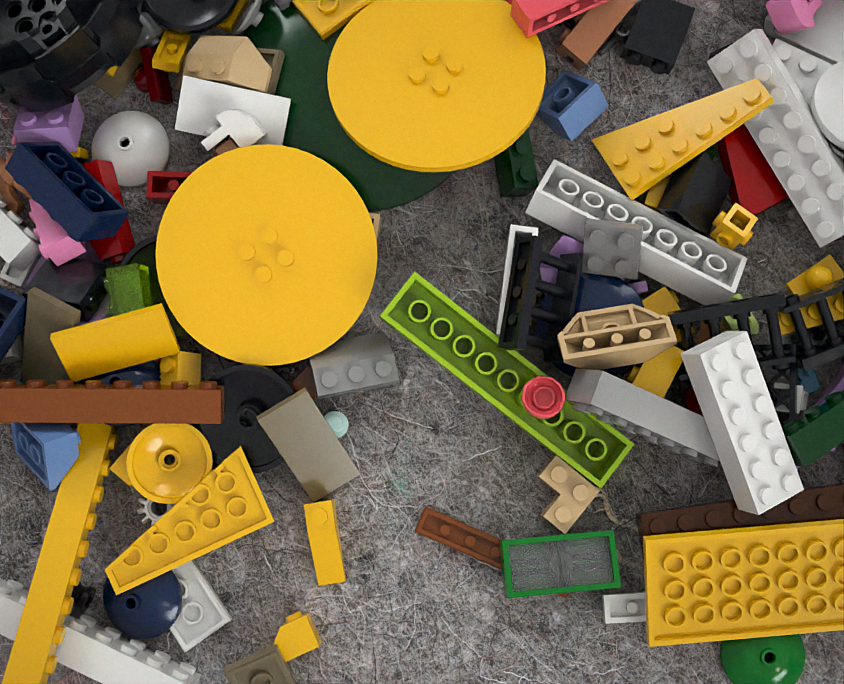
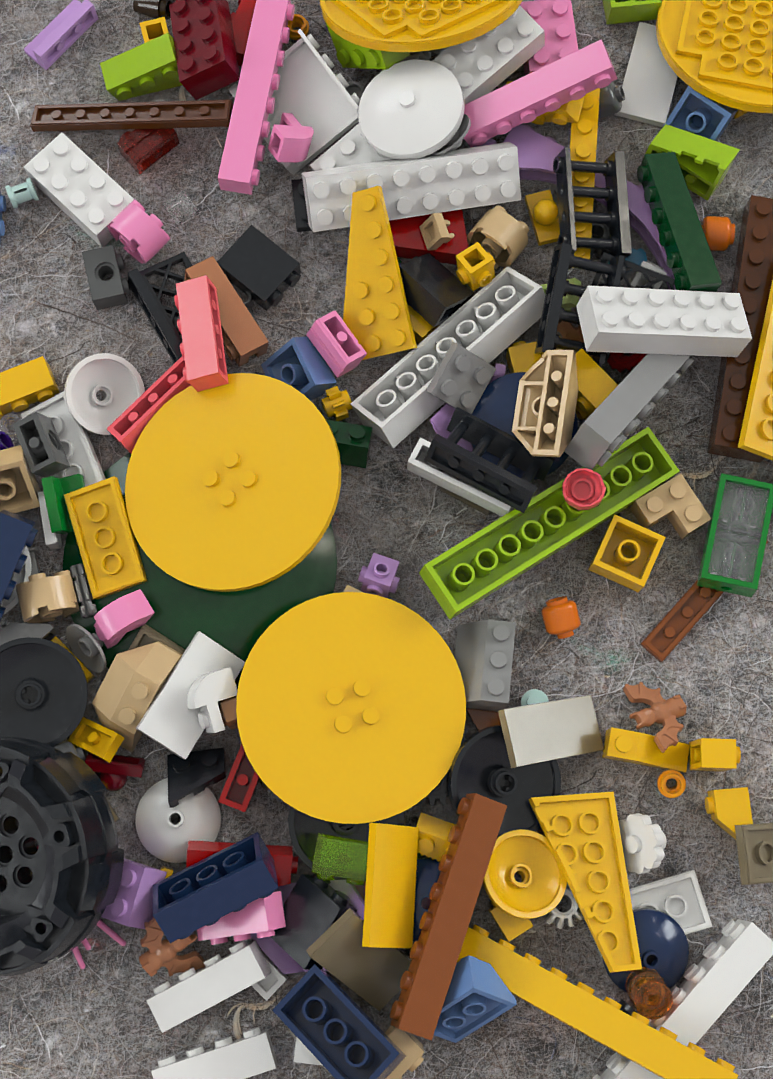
camera: 80 degrees left, 5 degrees down
none -> bright pink brick [94,589,155,649]
none -> black wing [167,748,226,808]
none -> bright pink brick [306,310,367,378]
none -> yellow gear [321,386,353,421]
none -> lavender brick [358,553,400,598]
none -> tan tile [419,213,455,250]
none -> tan brick [467,205,529,270]
none -> orange head [541,596,581,639]
none -> yellow brick [588,514,666,592]
none -> white plant [618,813,667,874]
none -> nougat animal [623,682,687,753]
none -> clear orange wheel [626,967,673,1020]
none -> light orange plate [657,769,686,798]
none -> yellow brick [689,738,741,772]

